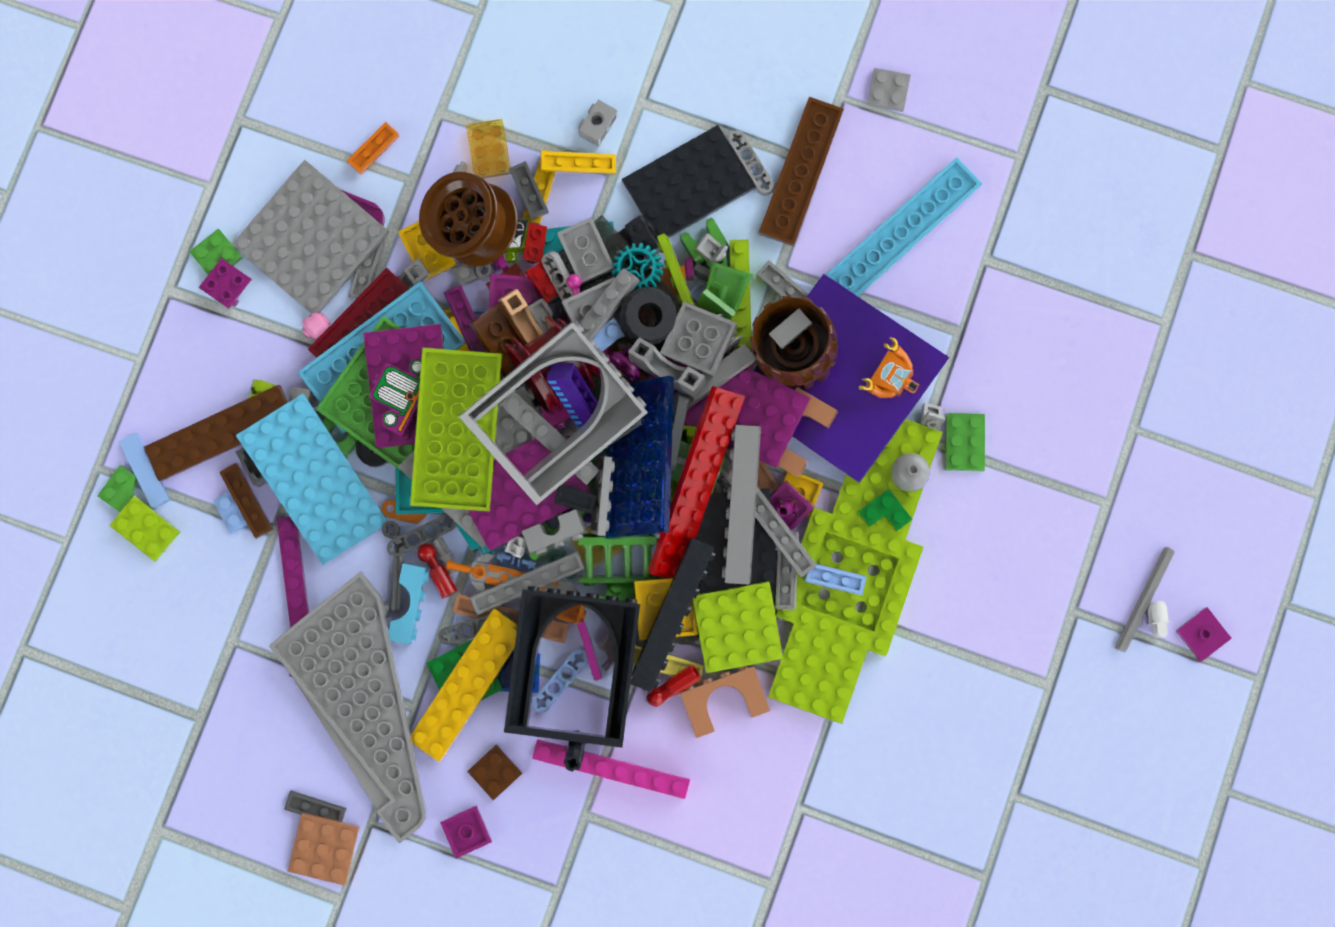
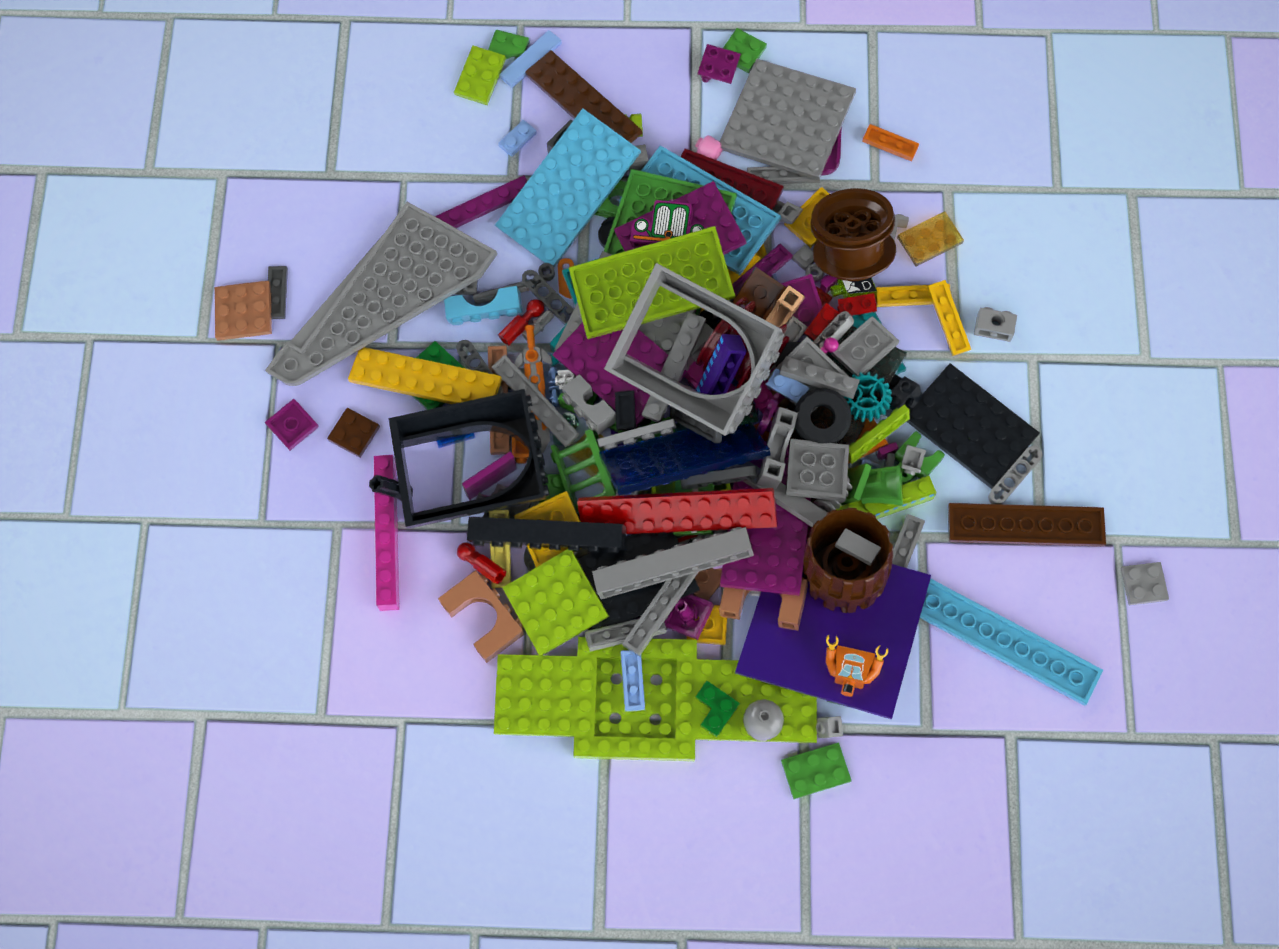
camera: 70 degrees right, 10 degrees down
reddish brown plate [219,463,274,539] -> none
dark grey plate [509,161,549,220] -> none
light blue beam [533,649,588,712] -> none

